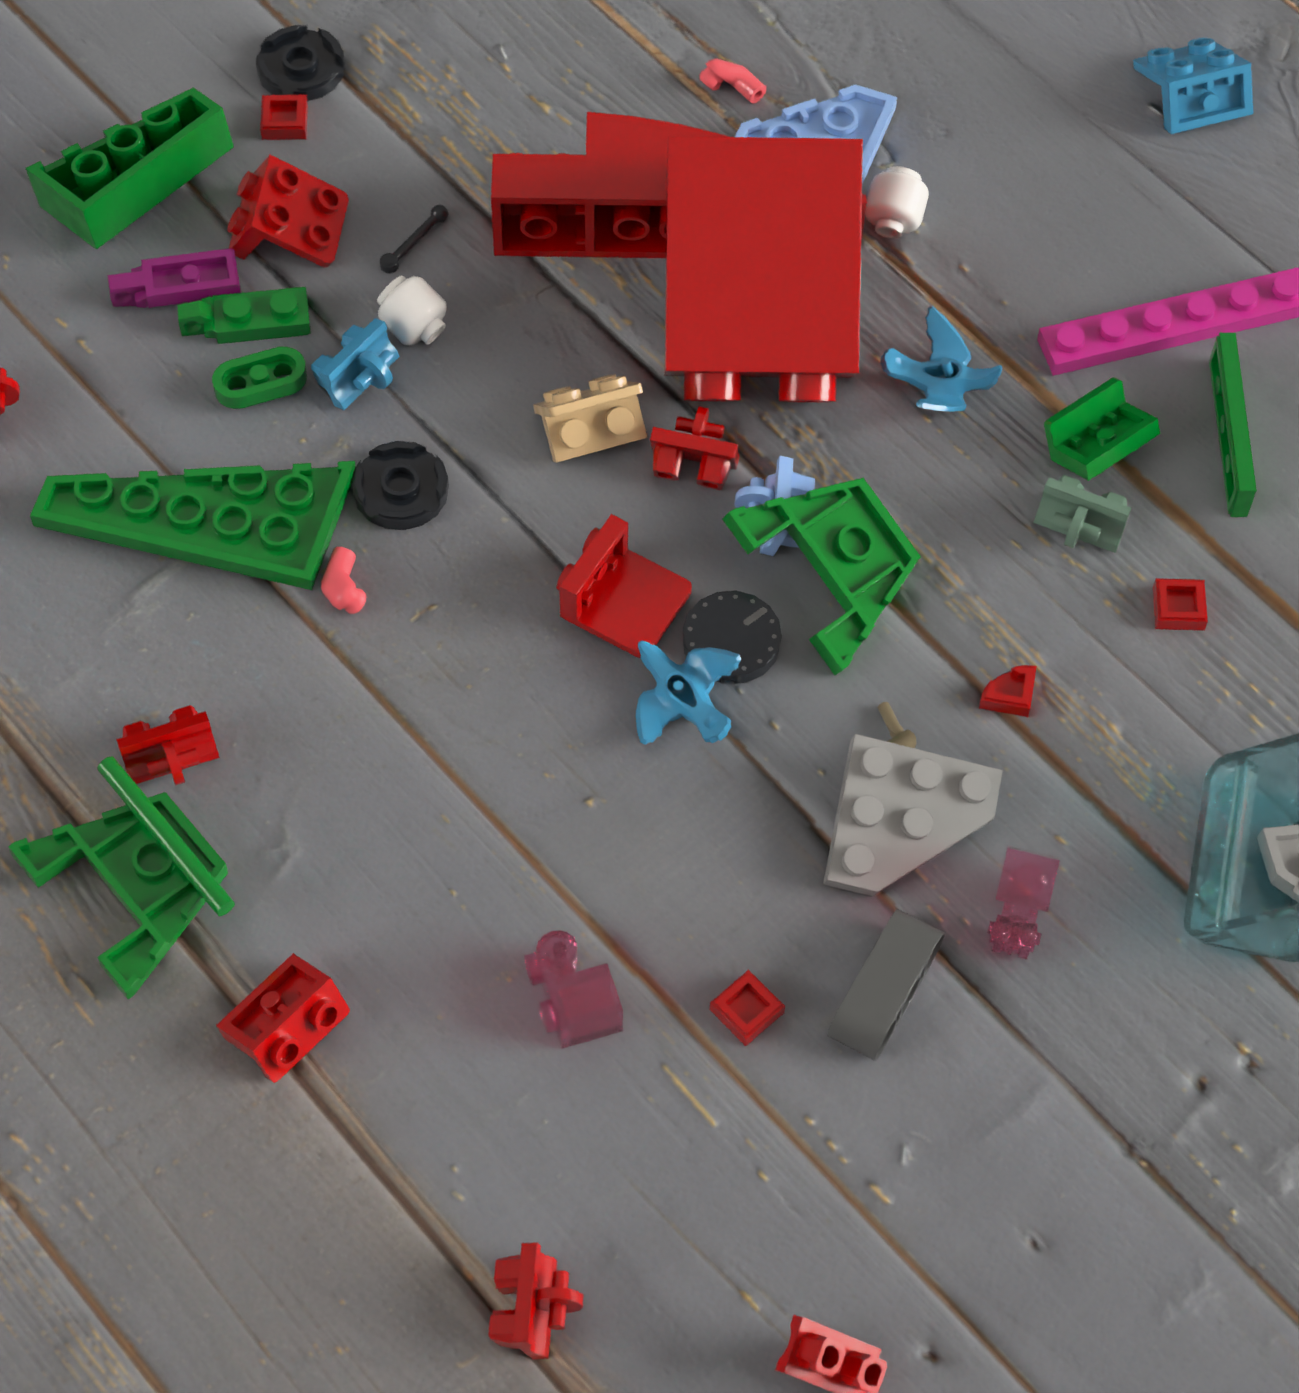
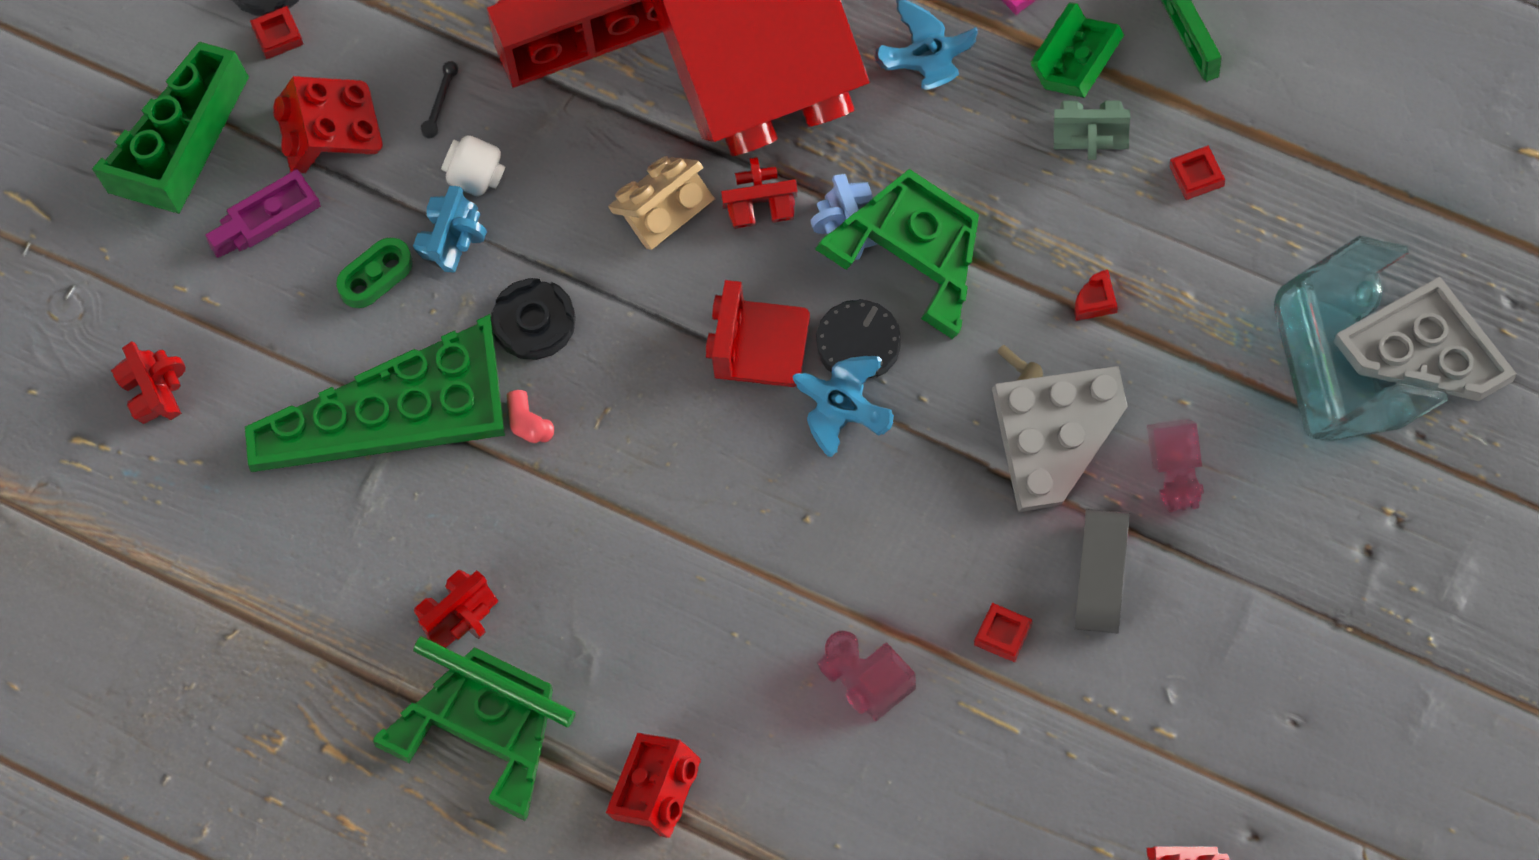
camera: 15 degrees left, 5 degrees up
green hinge [178,286,311,344] -> none

